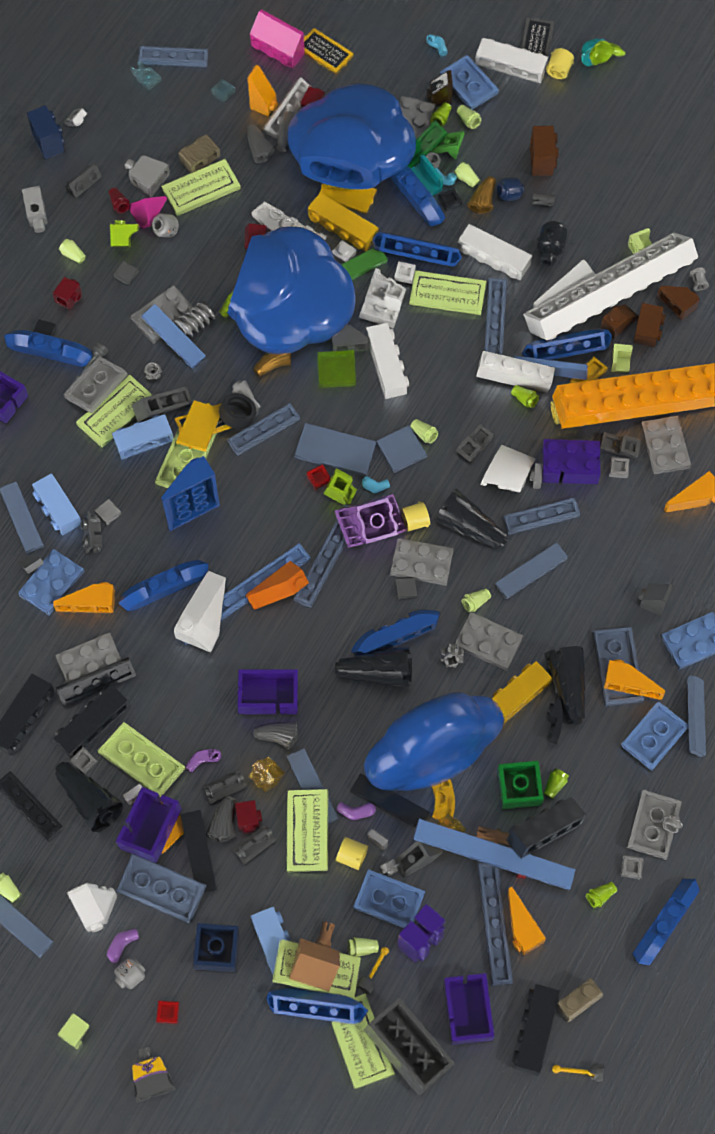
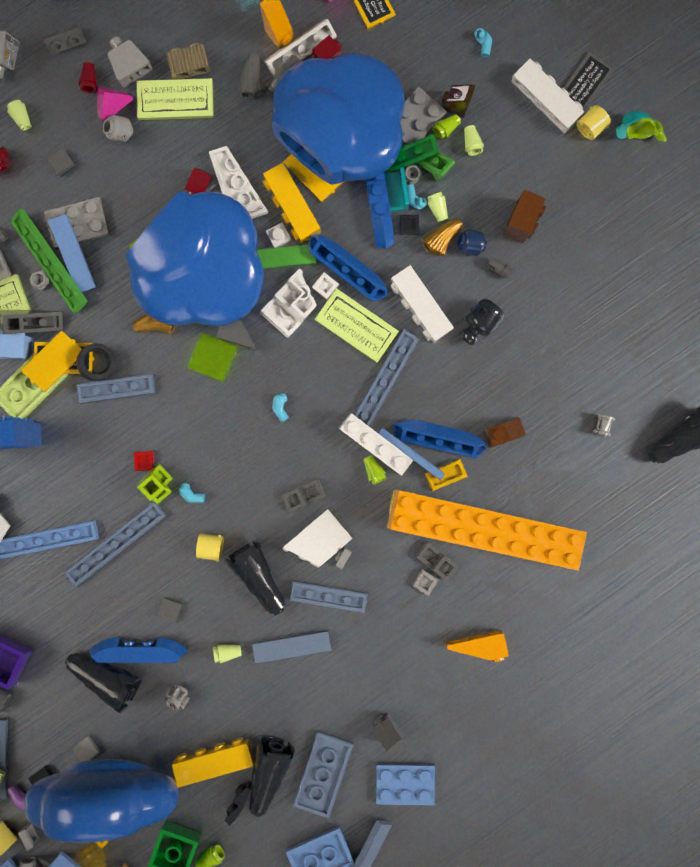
camera: 25 degrees right, 20 degrees up
lime brick [110,221,139,246] -> none
light grey piece [174,301,216,337] -> none
light grey cone [232,380,261,411] -> none
orange slope [245,561,309,610] -> none
sand blue tile [294,423,377,477] -> none
medium lavender slope [335,494,407,548] -> none
white brick [366,323,409,399] -> none
sand blue tile [376,426,427,473] -> none
light grey plate [390,538,454,586] -> none
yellowish green cone [410,419,438,444] -> none
medium blue plate [440,55,499,110] -> none
light grey plate [454,612,524,671] -> none
white brick [523,232,698,340] -> none
white slope [533,259,595,308] -> none
dark purple piece [542,439,600,484] -> none
light orange slope [604,659,665,700] -> none
yellowish green panel [611,344,632,373] -> none
yellowish green panel [628,228,652,254] -> none
reddish brown brick [633,303,666,347] -> none
light grey plate [641,416,691,475] -> none
reddish brown slope [657,286,700,321] -> none
none -> bright green tile [10,209,88,313]
none -> medium azure arm [272,393,289,422]

